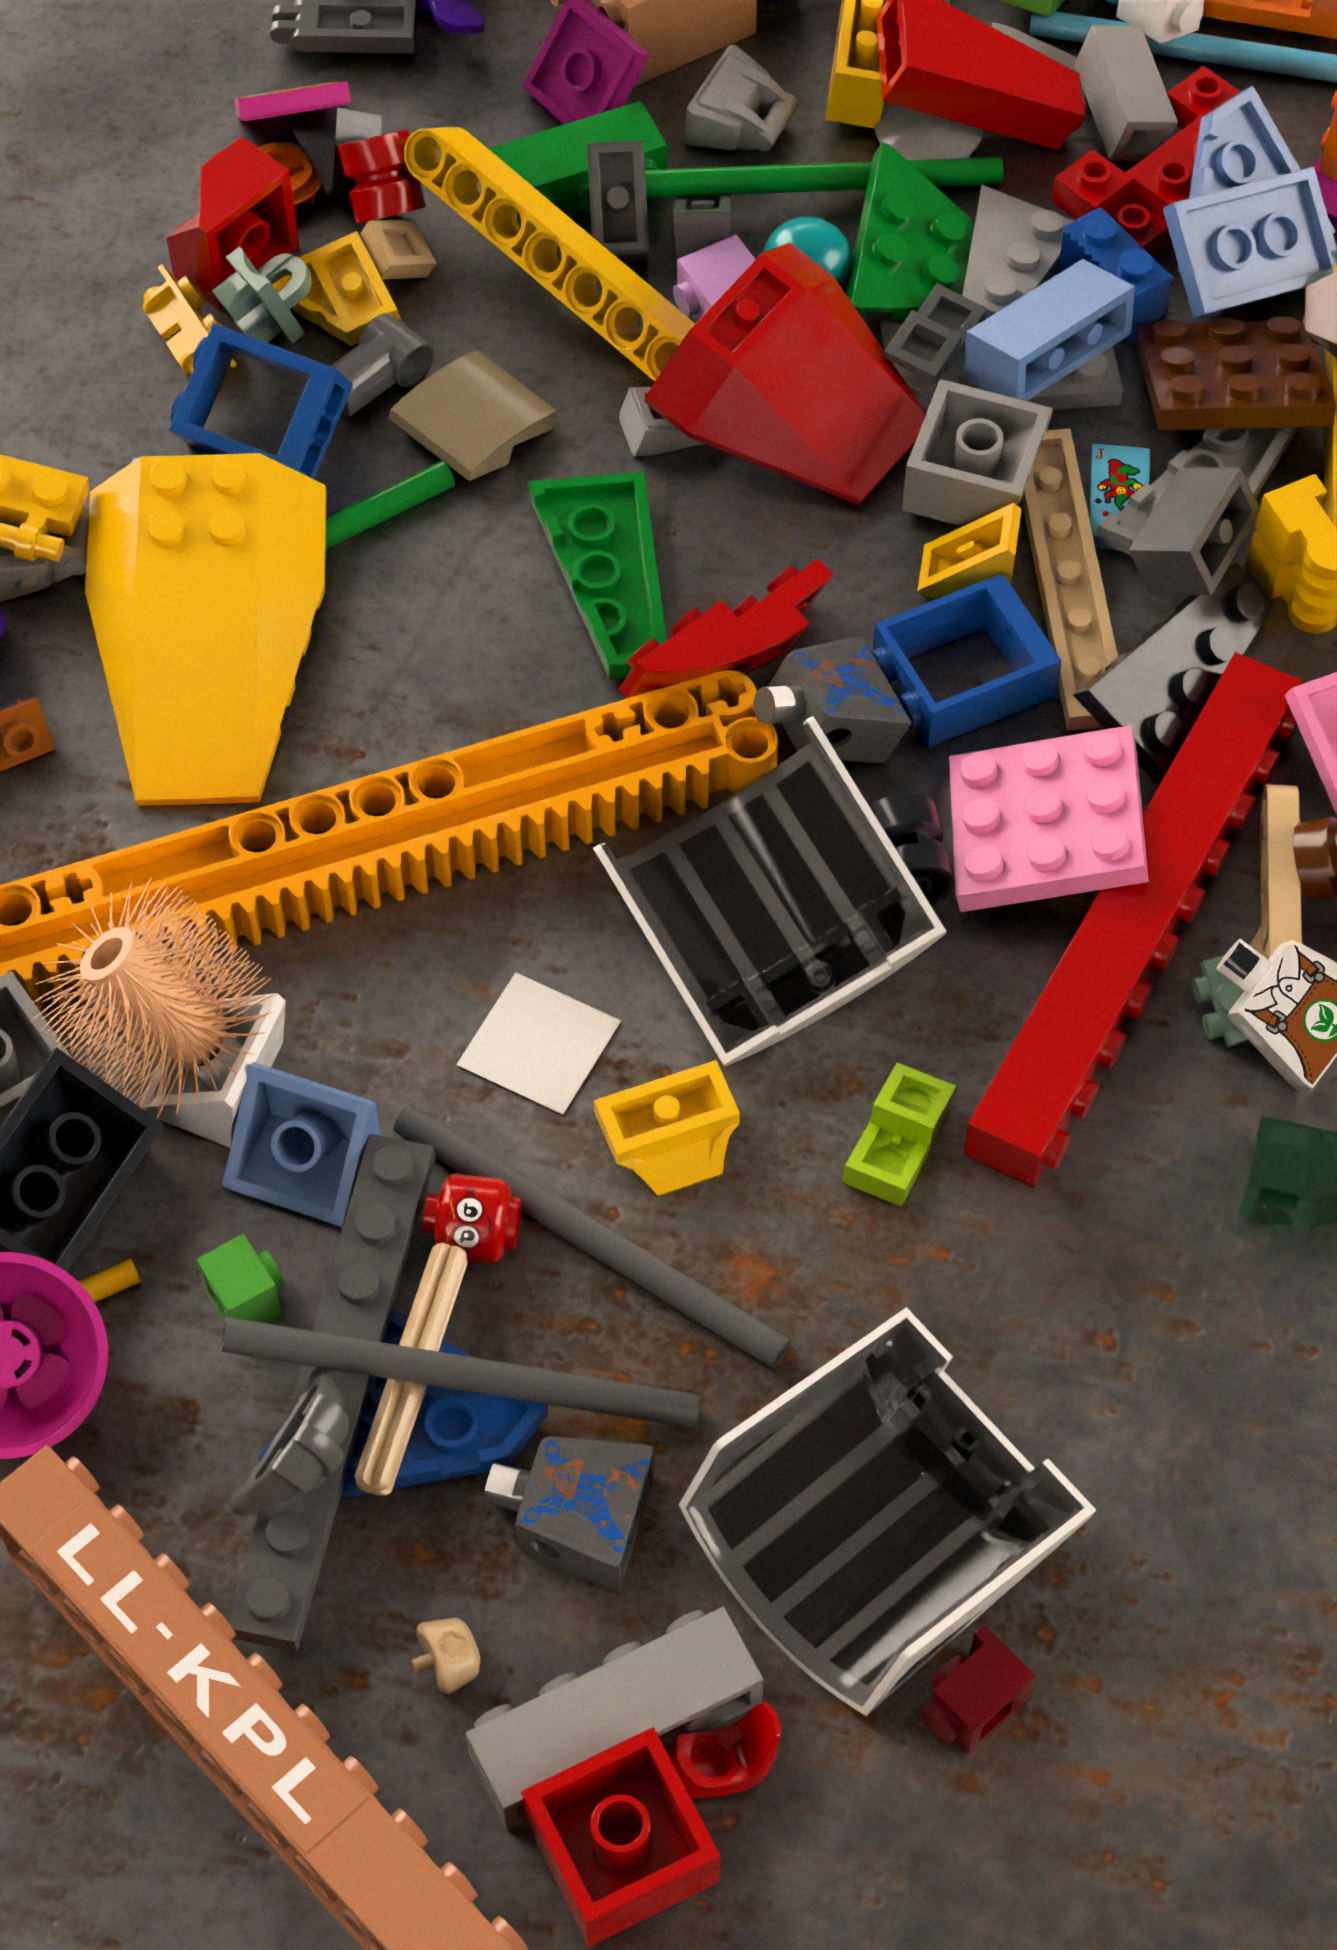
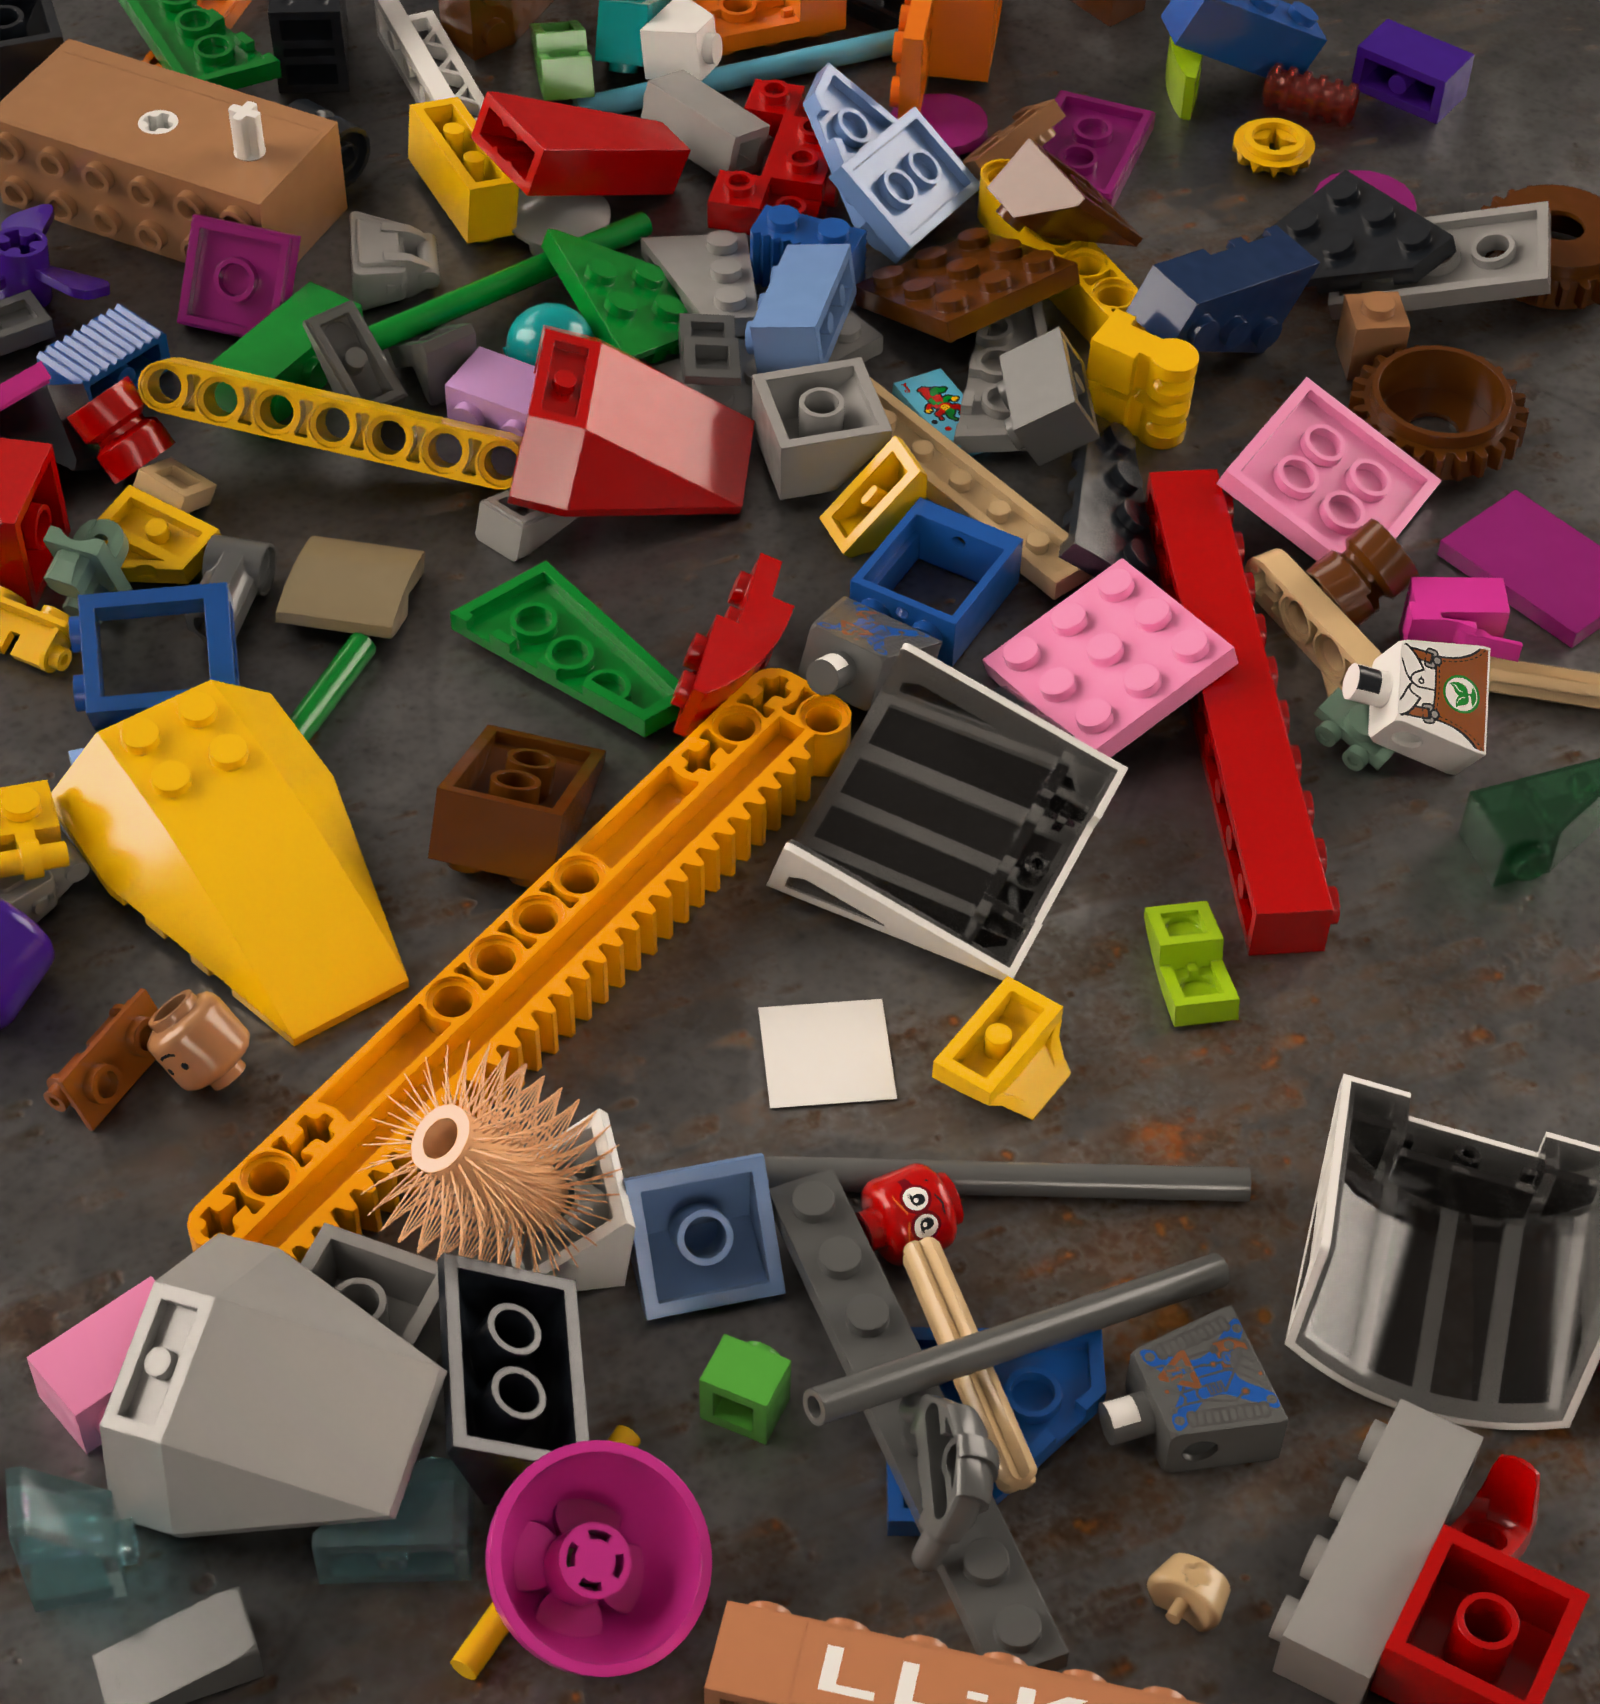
camera: 35 degrees left, 10 degrees down
none -> brick [36,303,170,401]
none -> medium nougat head [147,989,250,1091]
none -> reddish brown slope [428,724,606,887]

